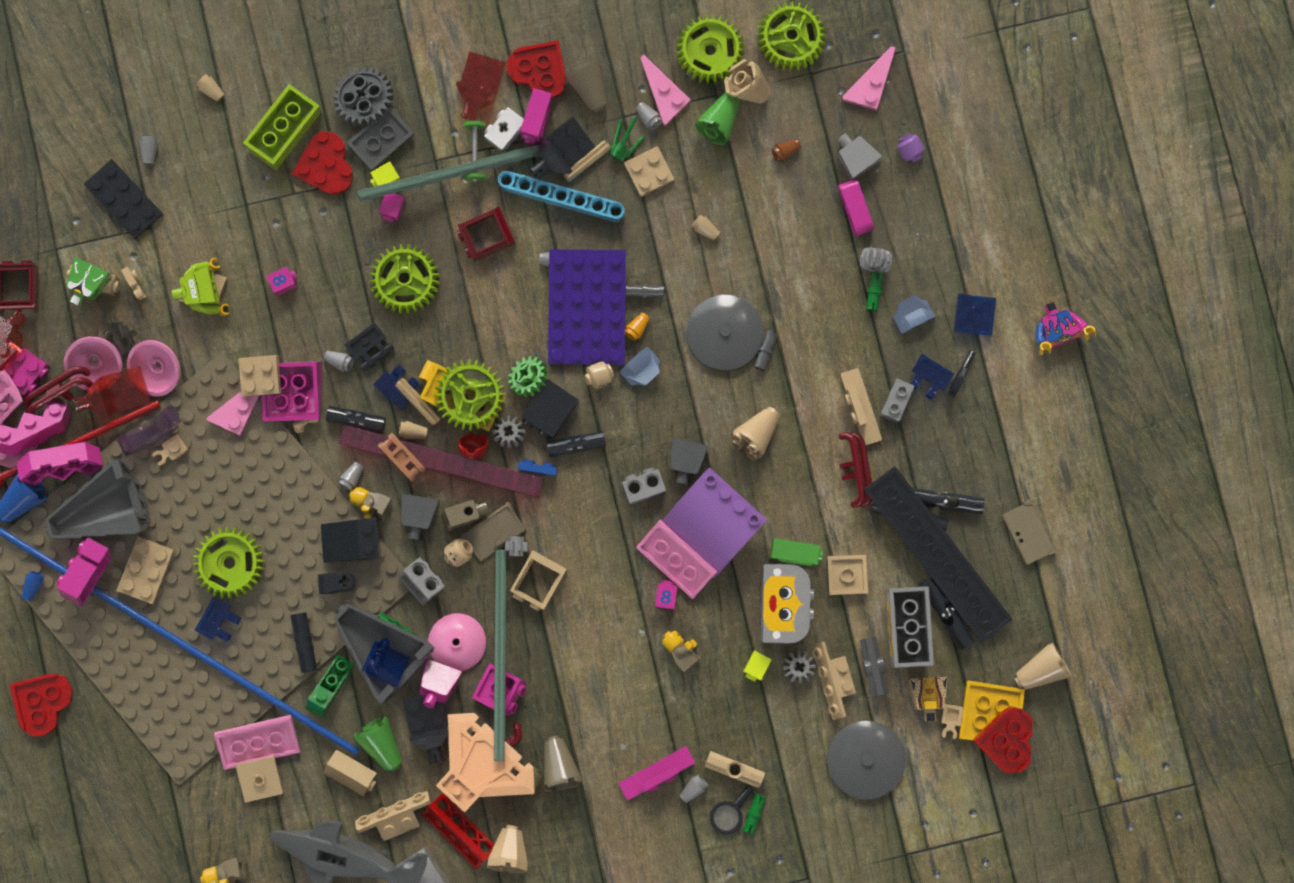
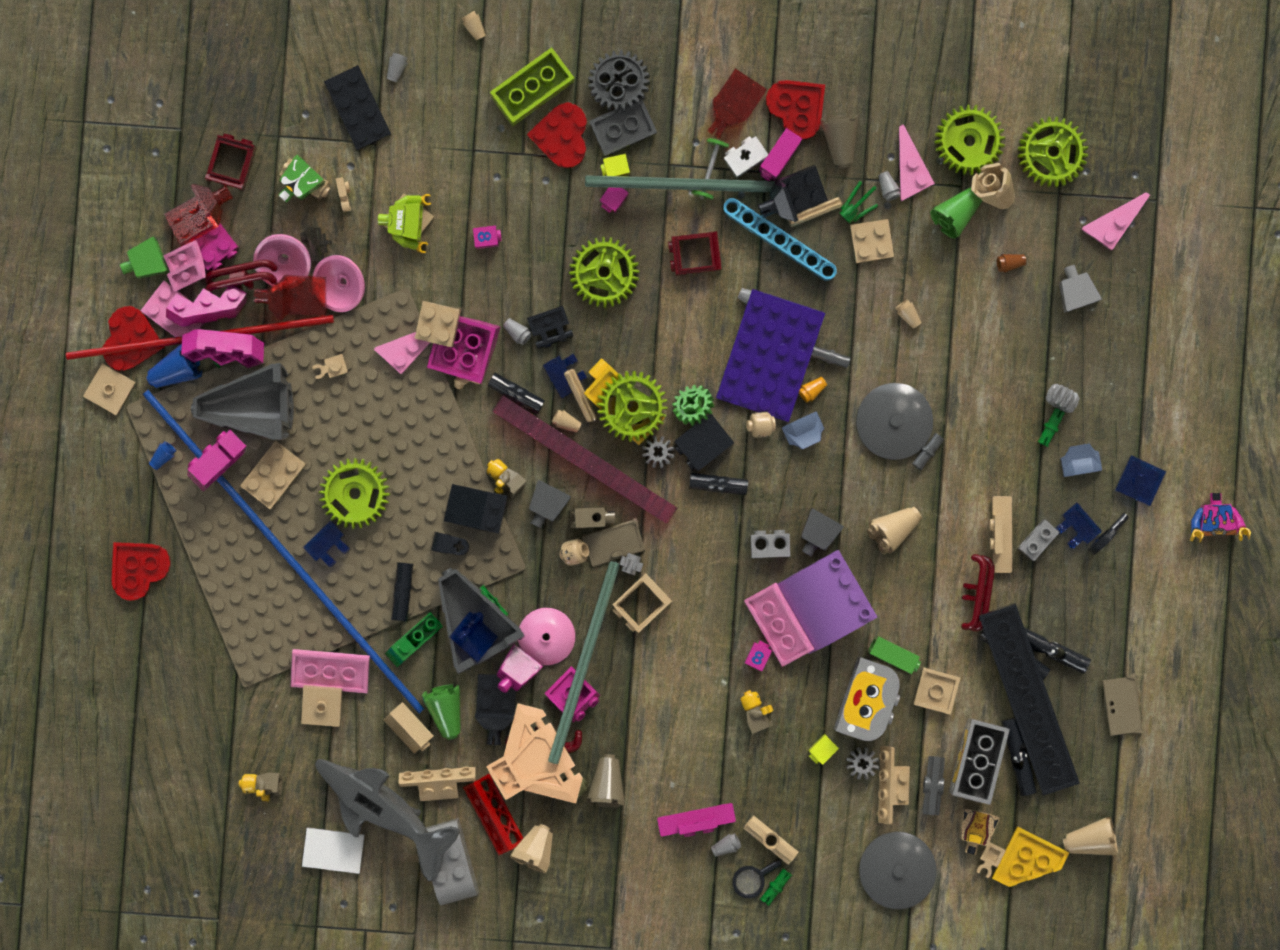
camera: 20 degrees right, 5 degrees up
clear purple arch [117,405,181,457] -> none
light grey cone [338,462,364,491] -> none
nougat plate [378,433,426,482] -> none
light grey brick [398,557,445,606] -> none
red hair [458,432,488,459] -> none
blue plate [518,459,557,477] -> none
dark pink beam [838,179,874,236] -> none
medium lavender head [897,133,925,163] -> none
red plate [973,706,1033,773] -> none

